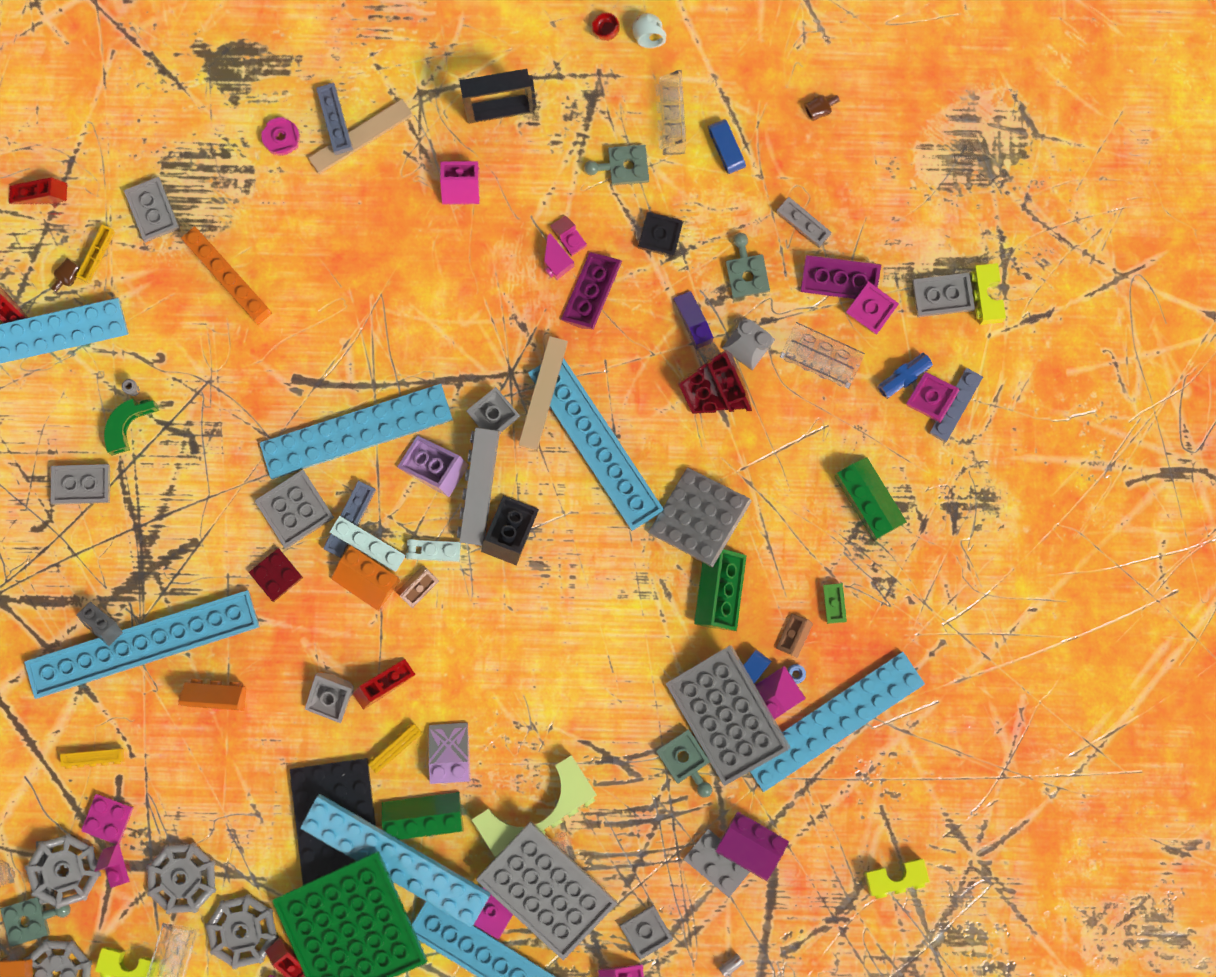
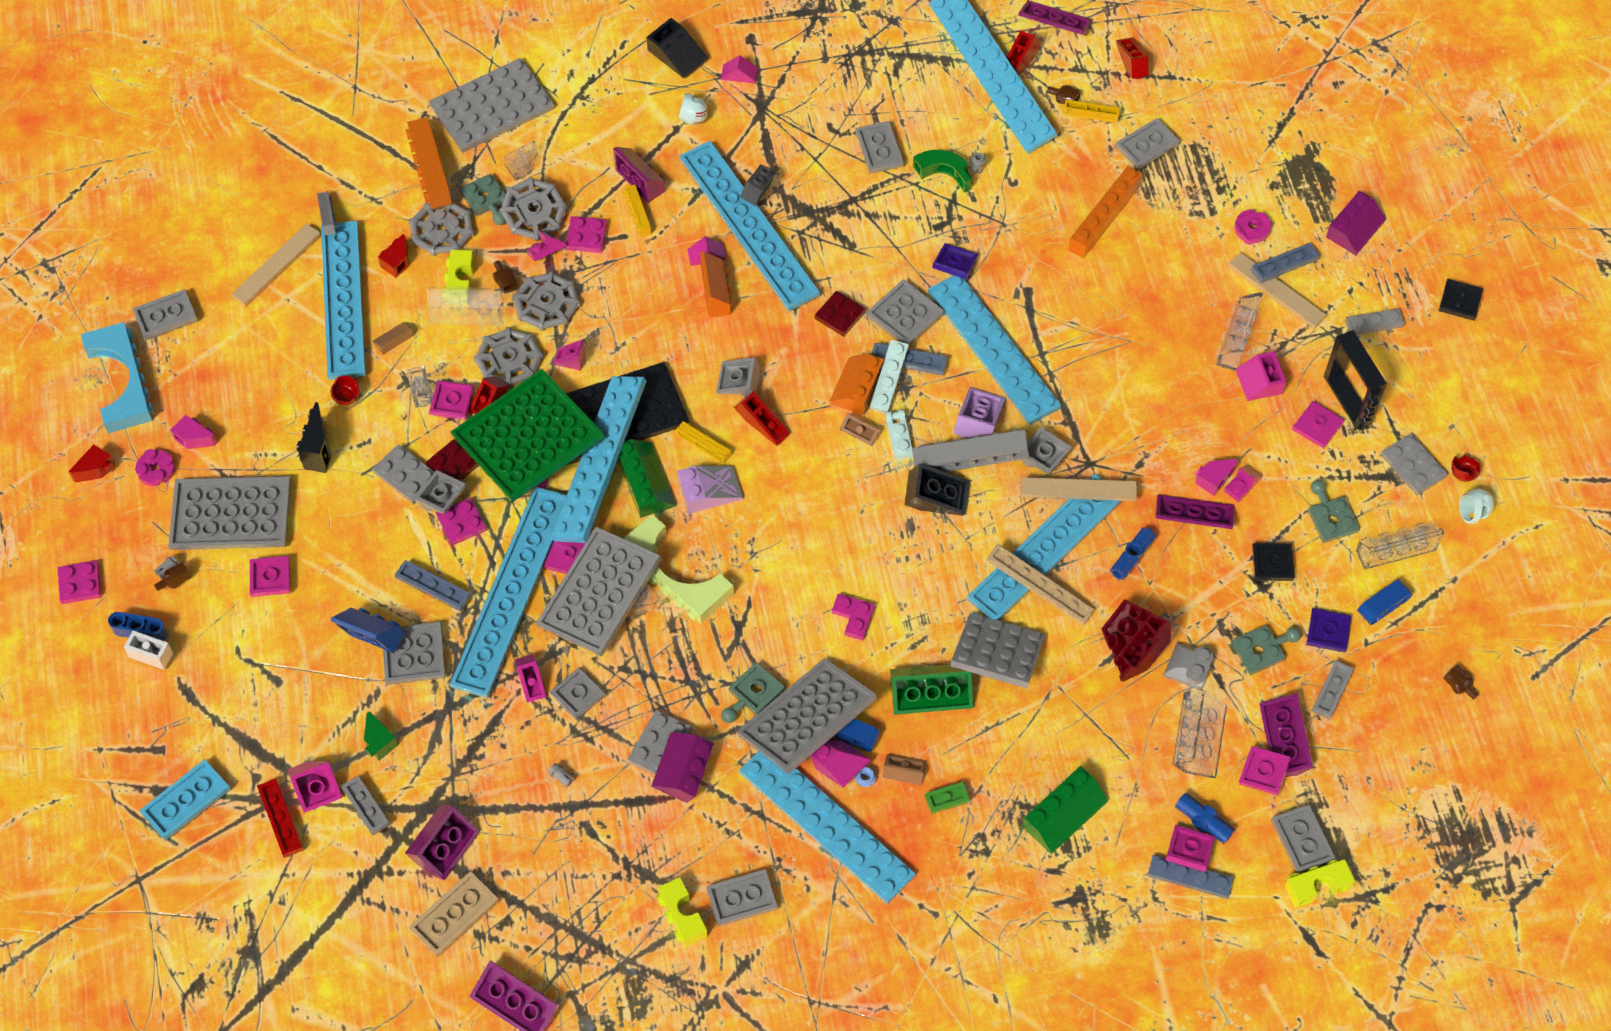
camera: 75 degrees right, 20 degrees down
dark purple slope [673,291,714,350] -> none
none -> reddish brown piece [493,260,519,293]
none -> dark pink slope [553,340,586,371]
none -> magenta slope [613,147,665,203]
none -> dark pink slope [687,236,726,266]
none -> light grey plate [706,869,778,927]
none -> dark pink plate [832,594,875,641]
none -> dark purple plate [932,243,979,279]
none -> tan tile [986,543,1094,626]
none -> blue piece [1110,527,1156,580]
none -> clear slope [1215,292,1263,371]
none -> dark pink plate [1292,401,1345,449]
none -> dark purple tile [1306,608,1351,653]
none -> magenta slope [1326,190,1386,256]
none -> light grey plate [1345,308,1405,335]
none -> light grey plate [1381,434,1448,496]

